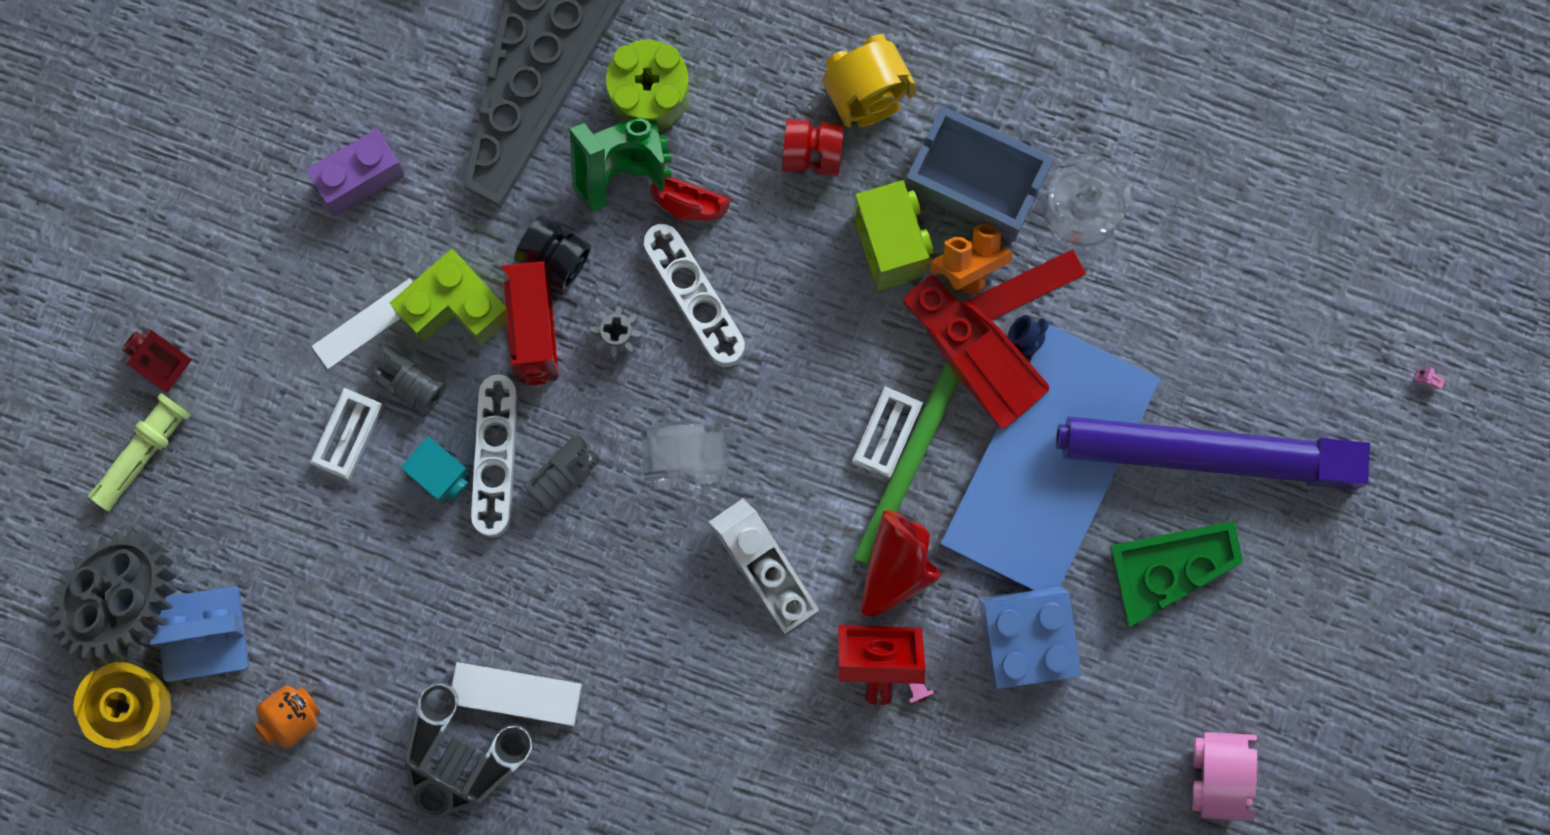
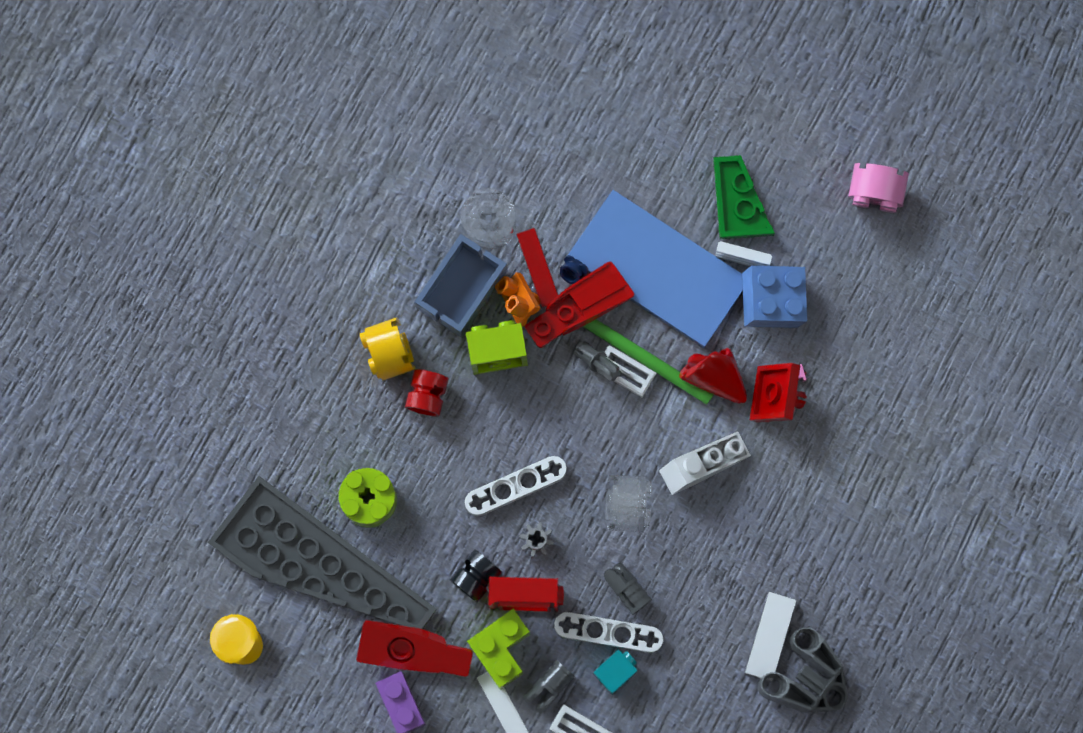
camera: 75 degrees left, 0 degrees up
green tile [570,118,671,212] -> none
red plate [650,177,731,221] -> none
dark purple brick [1056,416,1370,490] -> none
bright pink piece [1414,367,1445,389] -> none
none -> red piece [356,620,473,677]
none -> dark grey axle [574,341,621,381]
none -> white tile [715,241,772,266]

